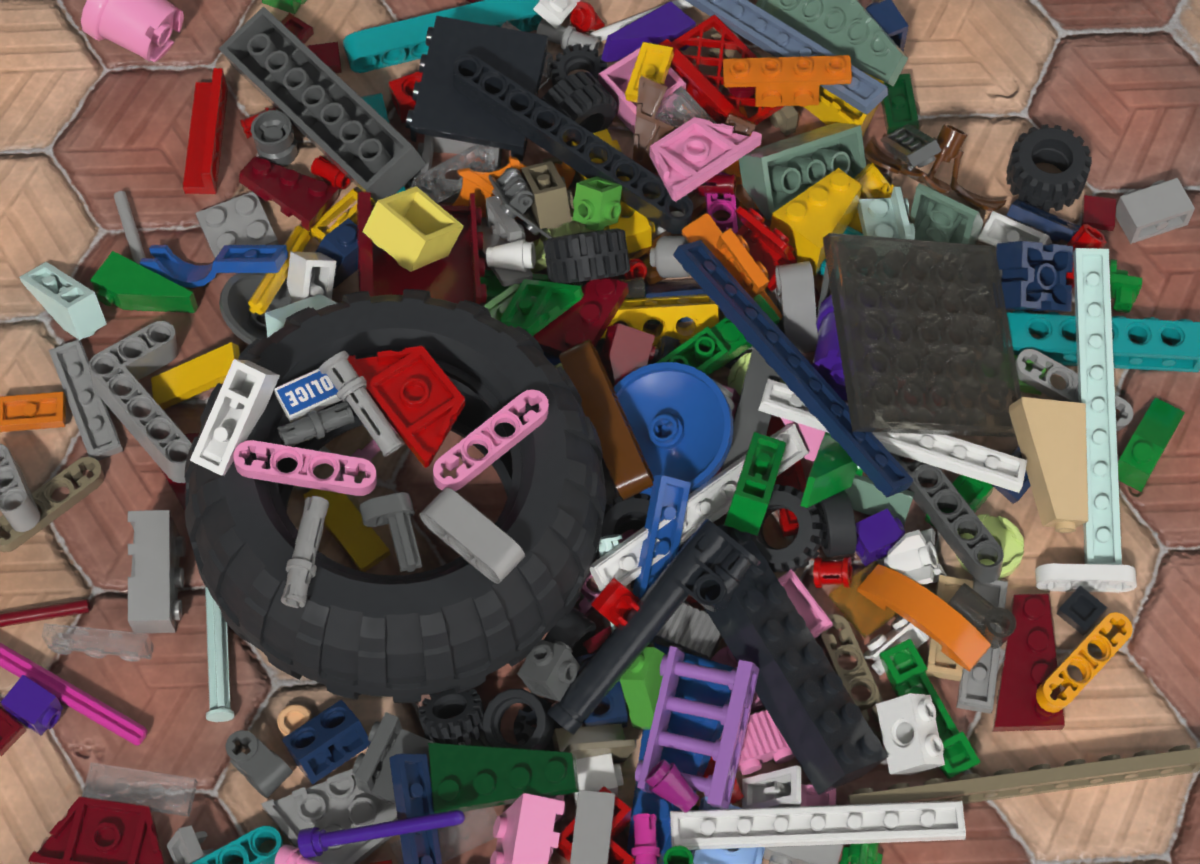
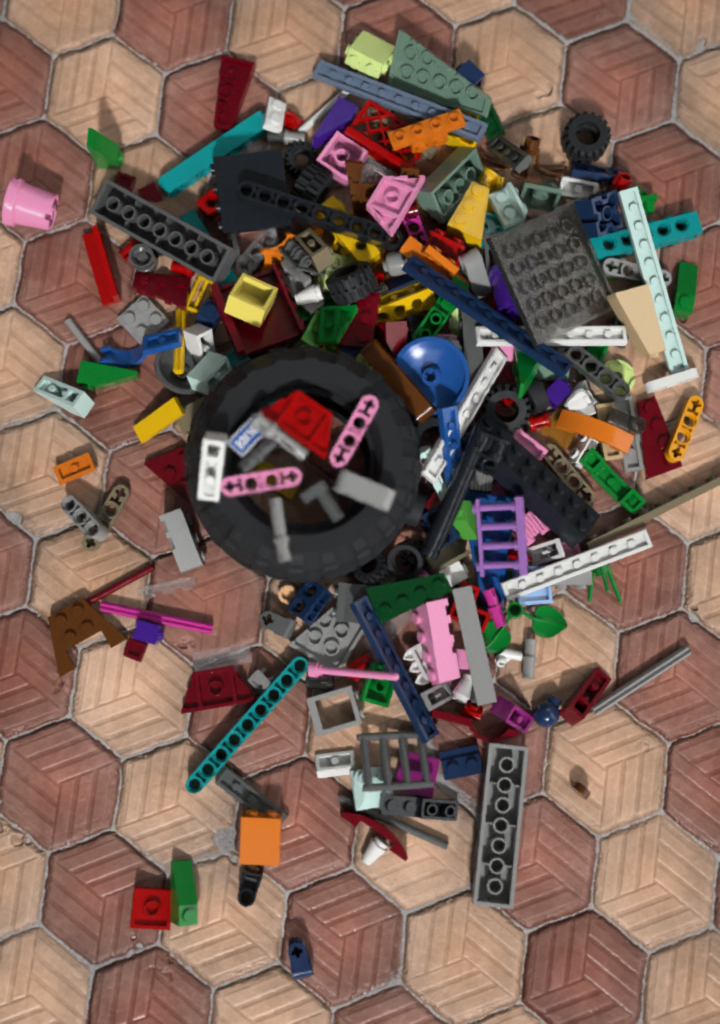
camera: 20 degrees left, 20 degrees up
light grey tile [49,339,123,461] -> none
light grey beam [89,321,192,483] -> none
light aqua axle [205,587,234,722] -> none
dark purple piece [298,810,465,858] -> none
dark grey brick [517,640,581,702] -> none
bright green brick [573,176,622,231] -> none
red tile [591,578,640,627] -> none
yellow plate [625,42,674,102] -> none
magenta cone [644,759,699,813] -> none
green slope [724,432,787,536] -> none
white brick [876,693,945,775] -> none
black plate [1056,585,1108,636] -> none
dark red tile [1081,195,1116,231] -> none
light grey brick [1116,178,1195,244] -> none

